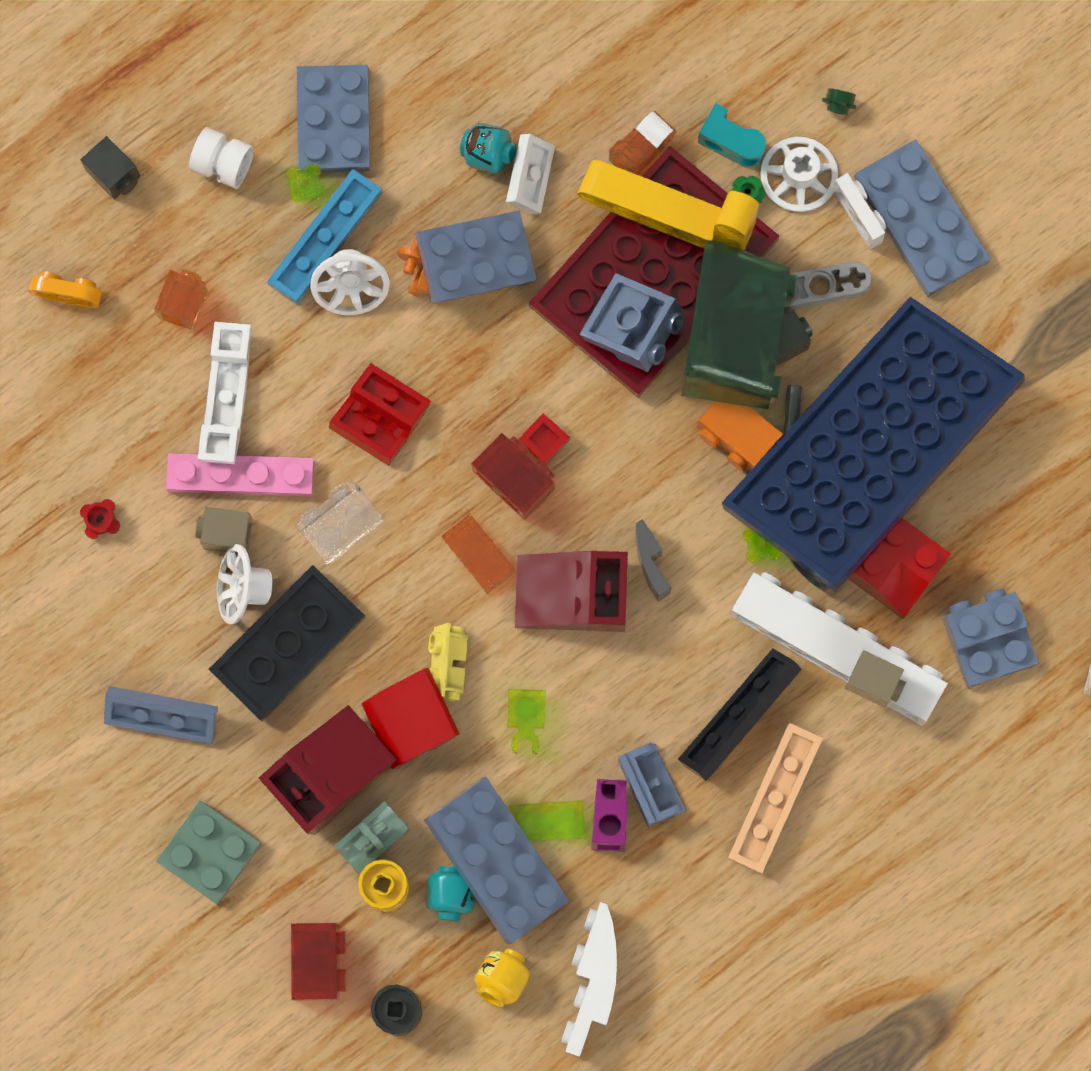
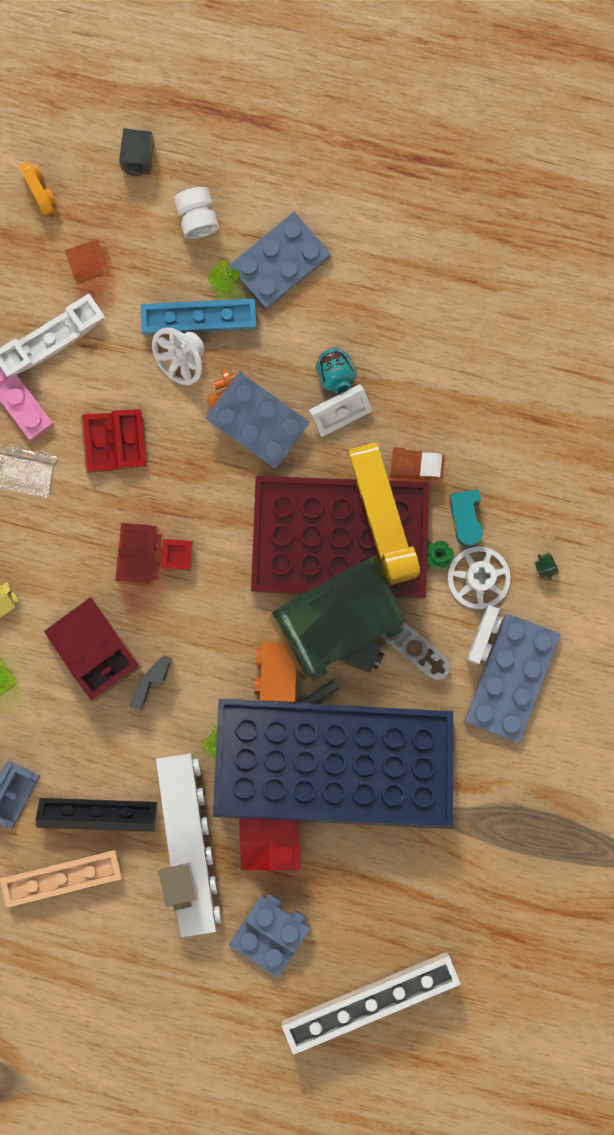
camera: 50 degrees right, 5 degrees up
clear orange tile [441,514,516,594] -> none
sand blue plate [580,273,684,372] -> none

